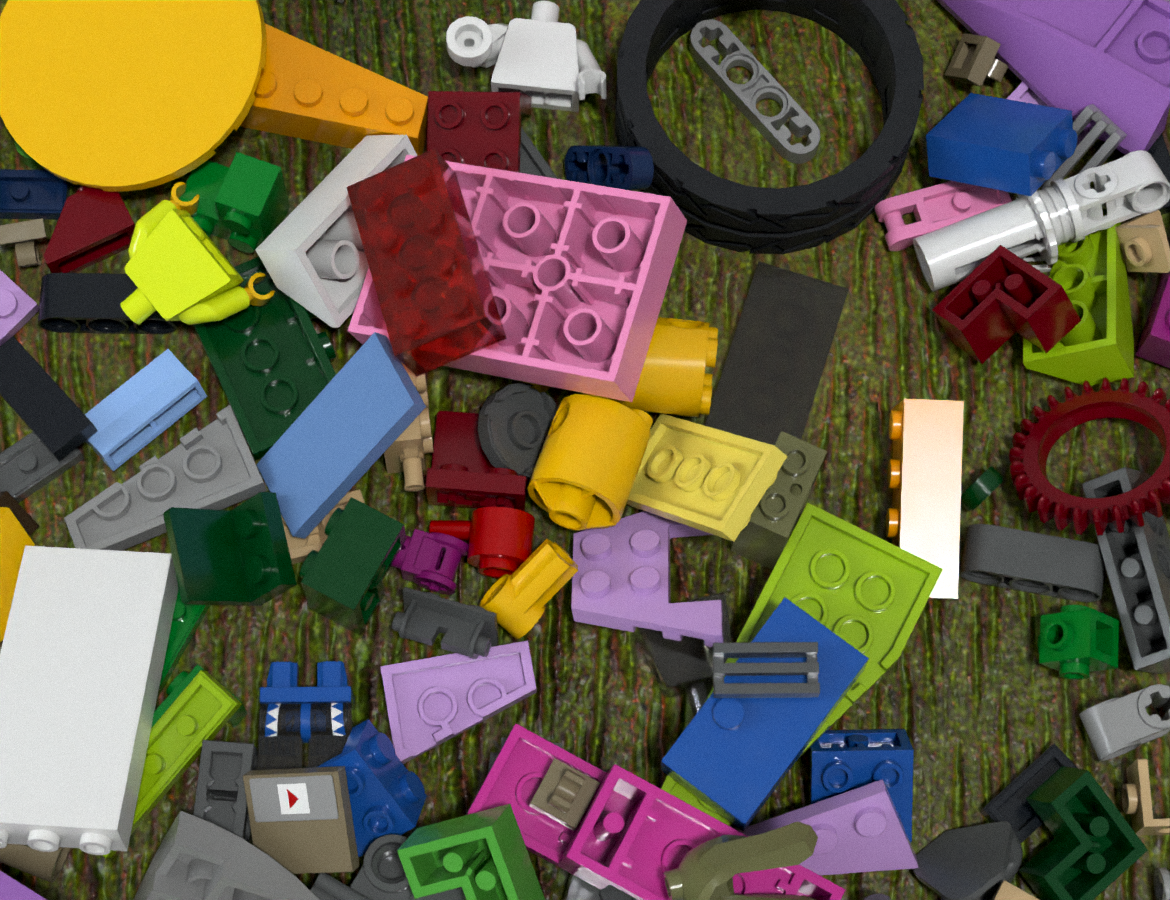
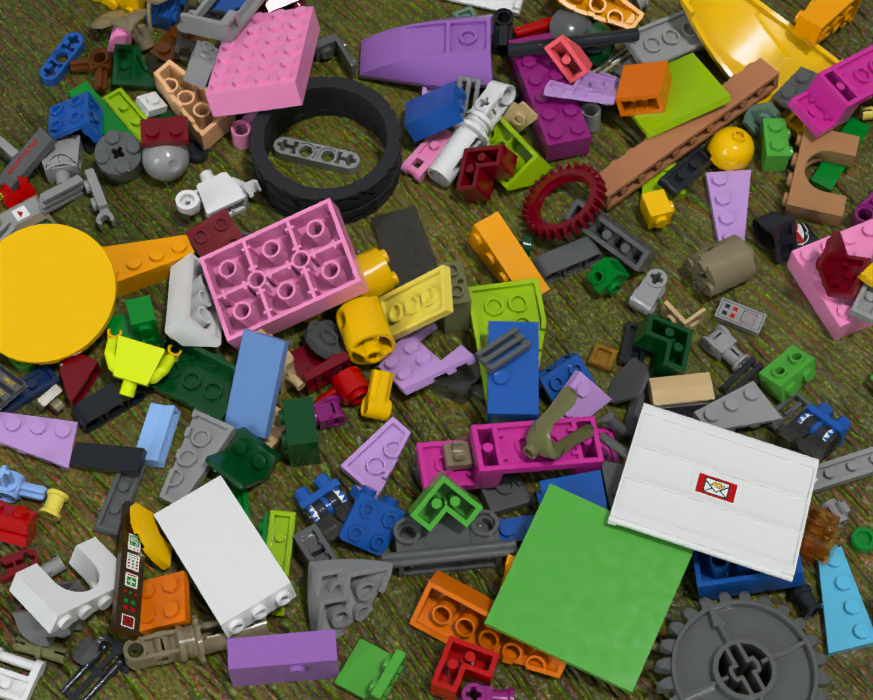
camera: 35 degrees left, 10 degrees down
dark tan tile [243,766,360,874] -> none
clear red brick [346,149,507,376] -> none
dark grey hinge [392,587,499,659] -> none
dark blue beam [564,145,654,190] -> none
dark tan tile [945,33,1008,86] -> none
none -> pearl gold tile [587,342,619,374]

